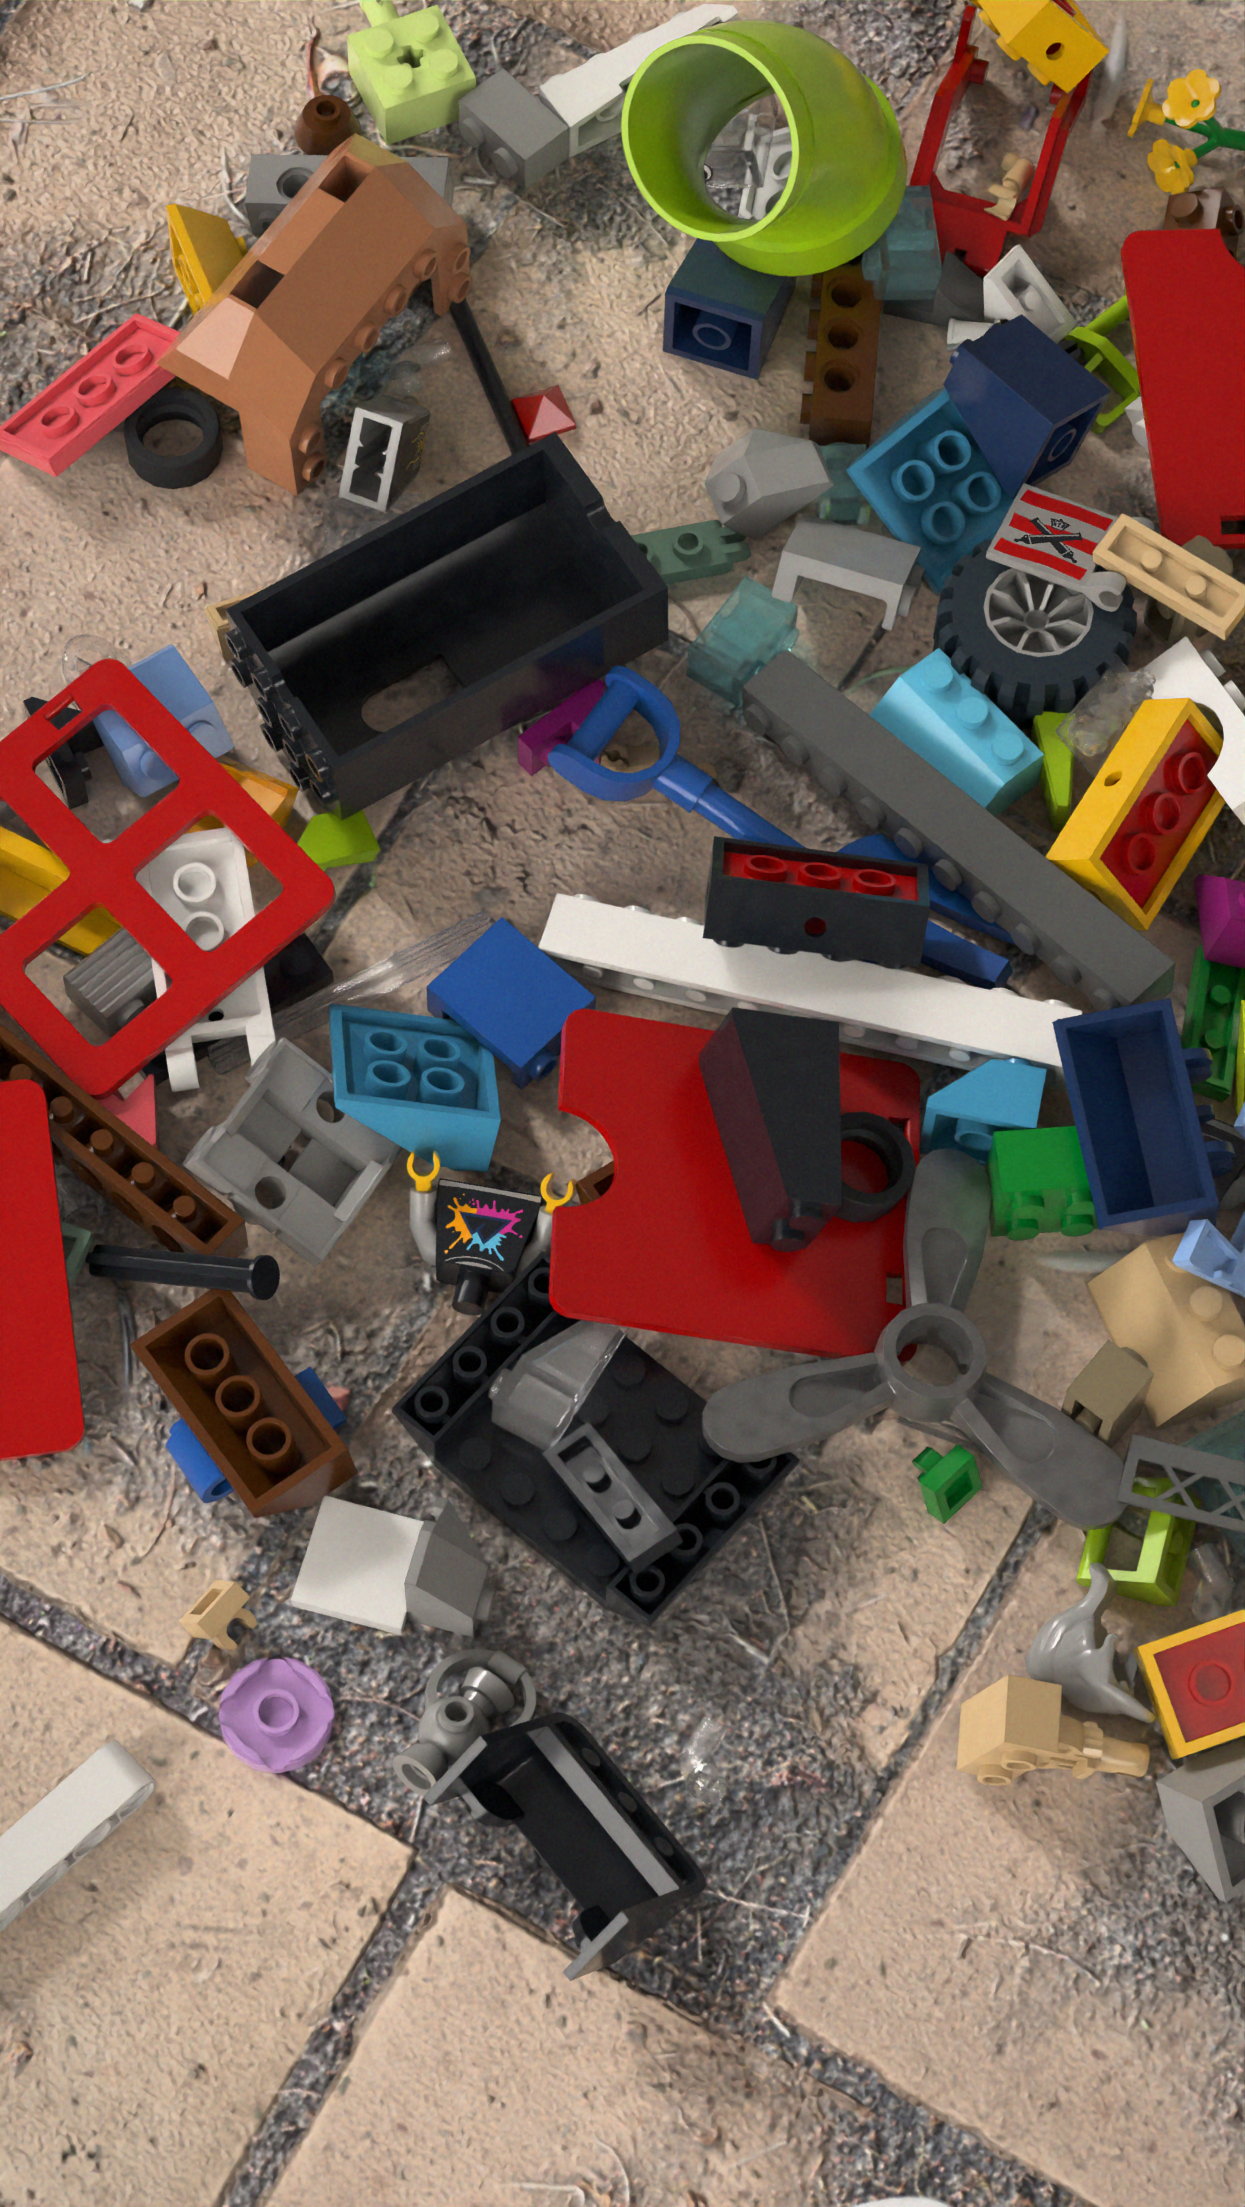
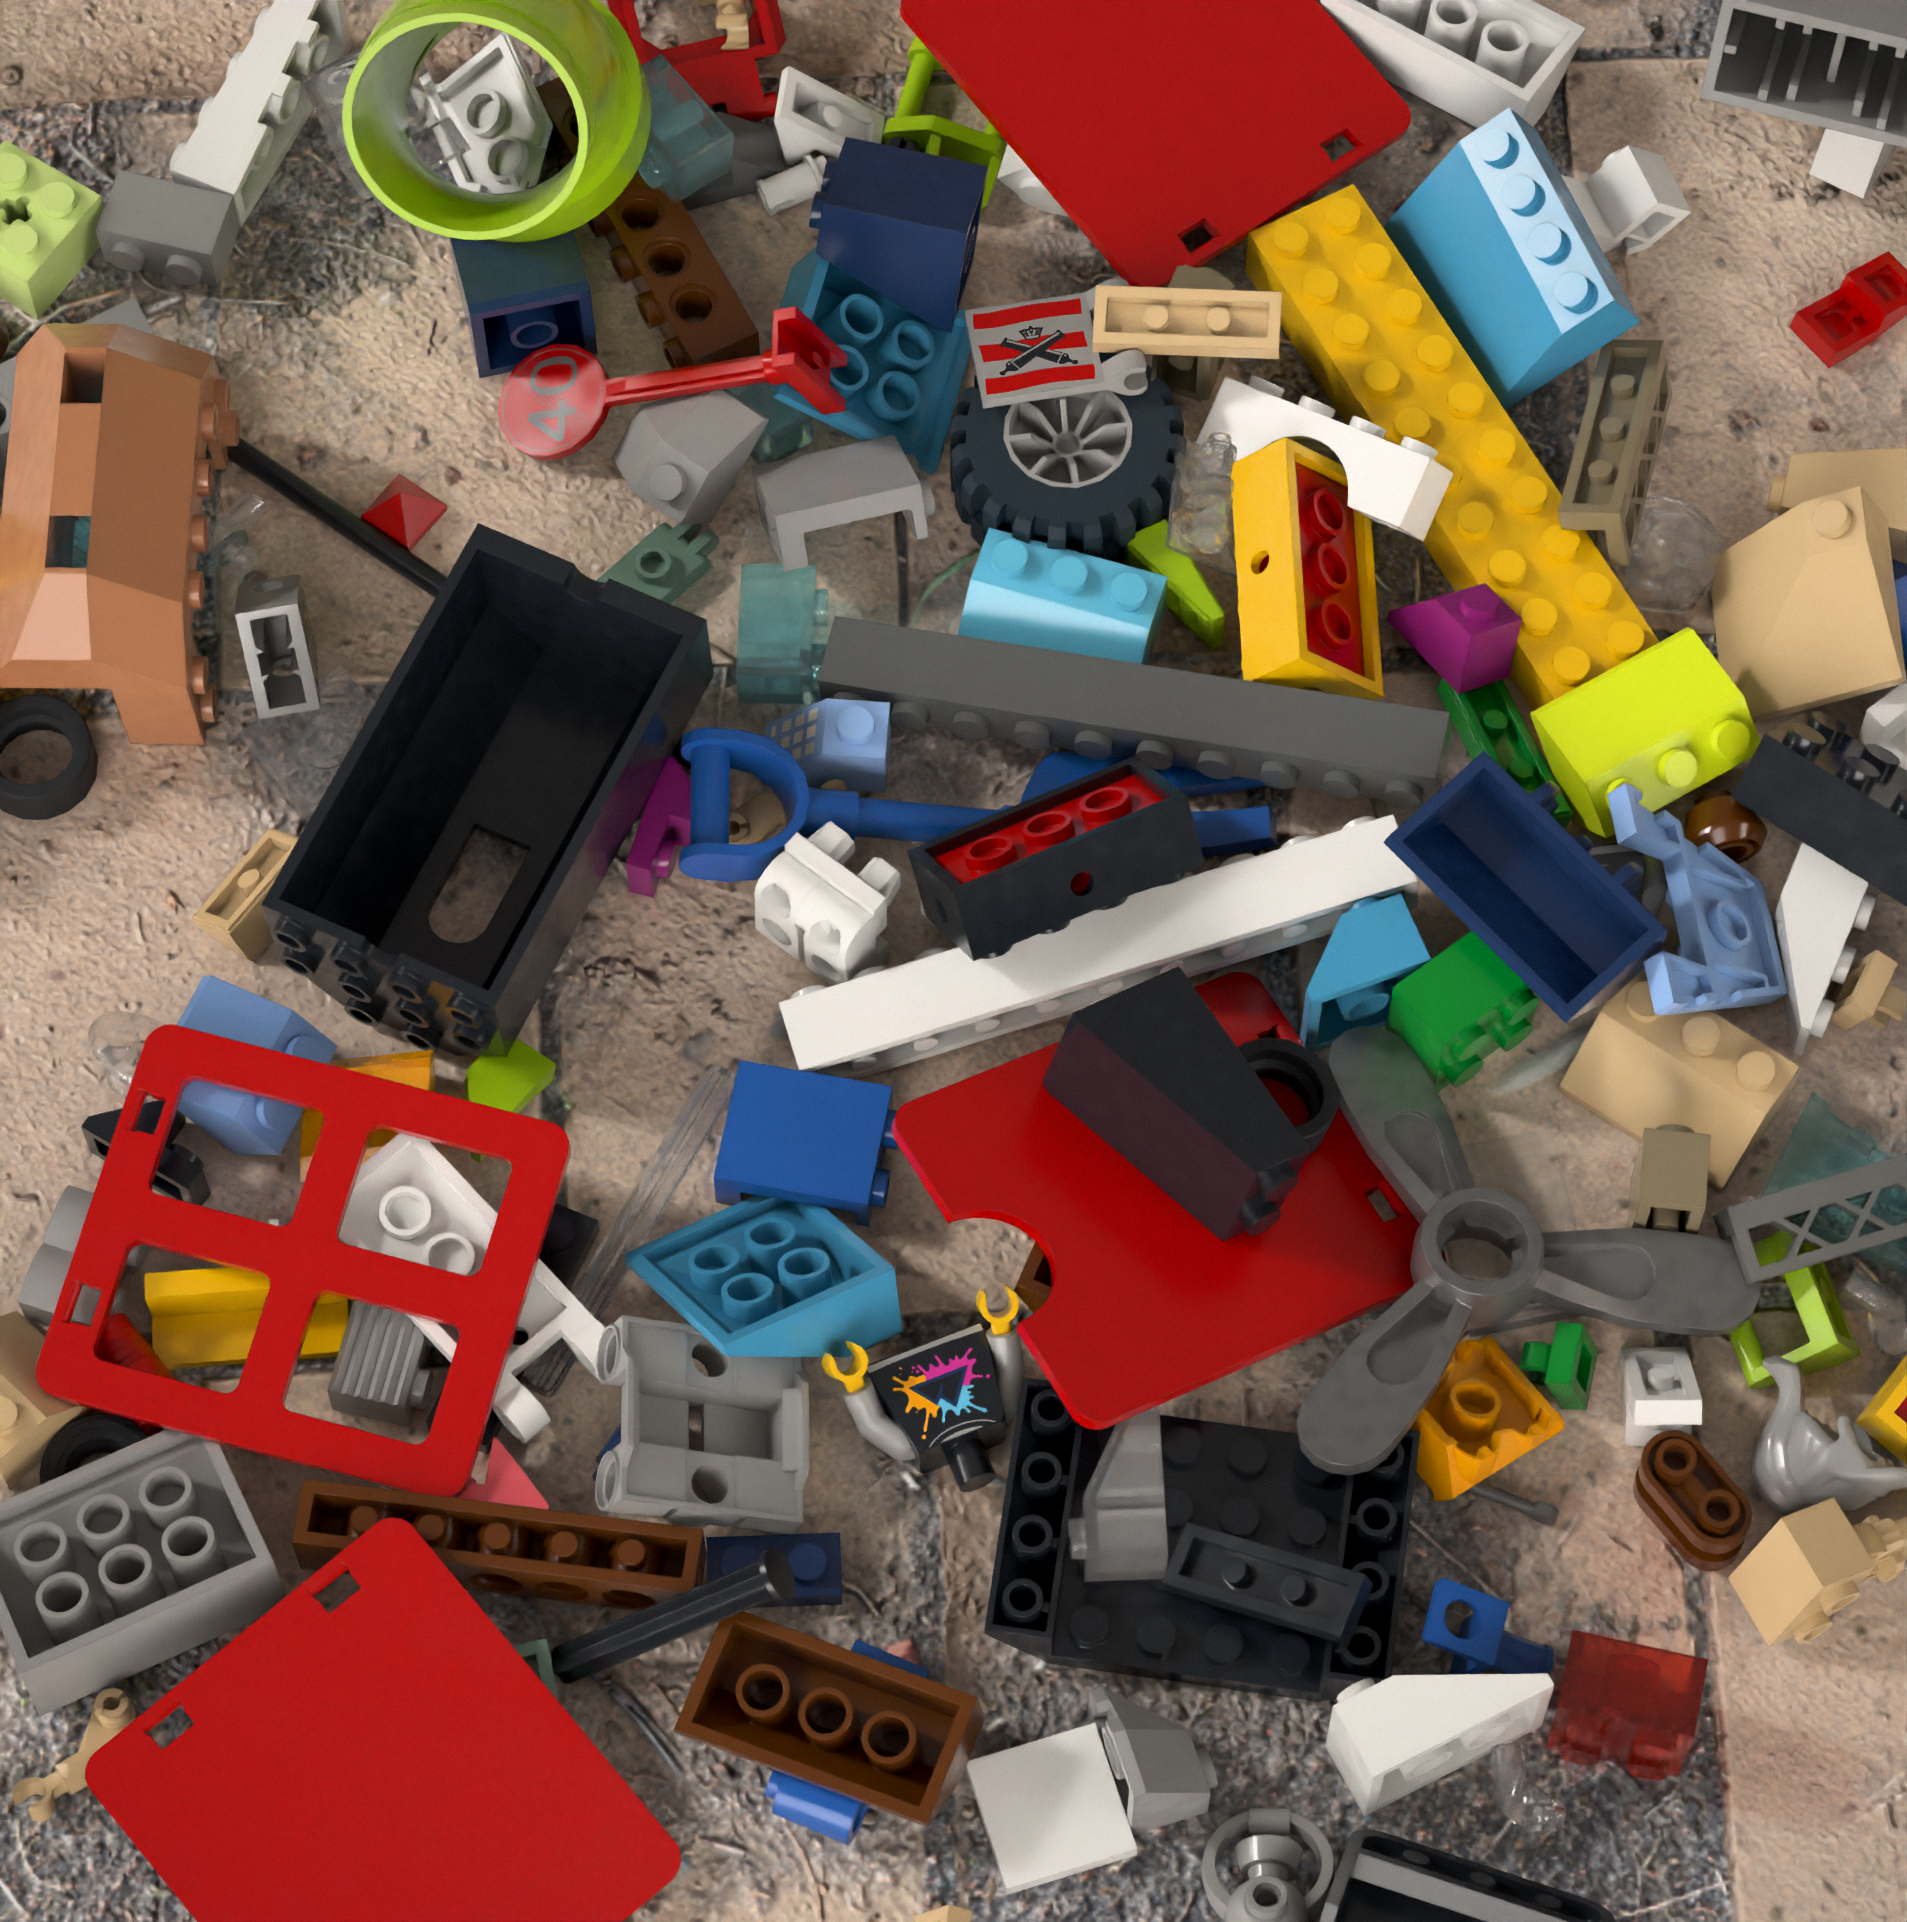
camera: 30 degrees left, 0 degrees up
none -> red piece [498,306,847,460]
none -> dark blue plate [706,1532,842,1608]
none -> white hips [754,821,901,986]
none -> light blue slope [761,698,891,793]
none -> white slope [1325,1673,1554,1816]
none -> light orange slope [1409,1335,1564,1502]
none -> blue bracket [1422,1578,1554,1675]
none -> dark grey hinge [1467,1482,1559,1526]
none -> clear red brick [1545,1630,1708,1780]
none -> white slope [1620,1347,1703,1446]
none -> reddish brown brick [1633,1430,1752,1571]

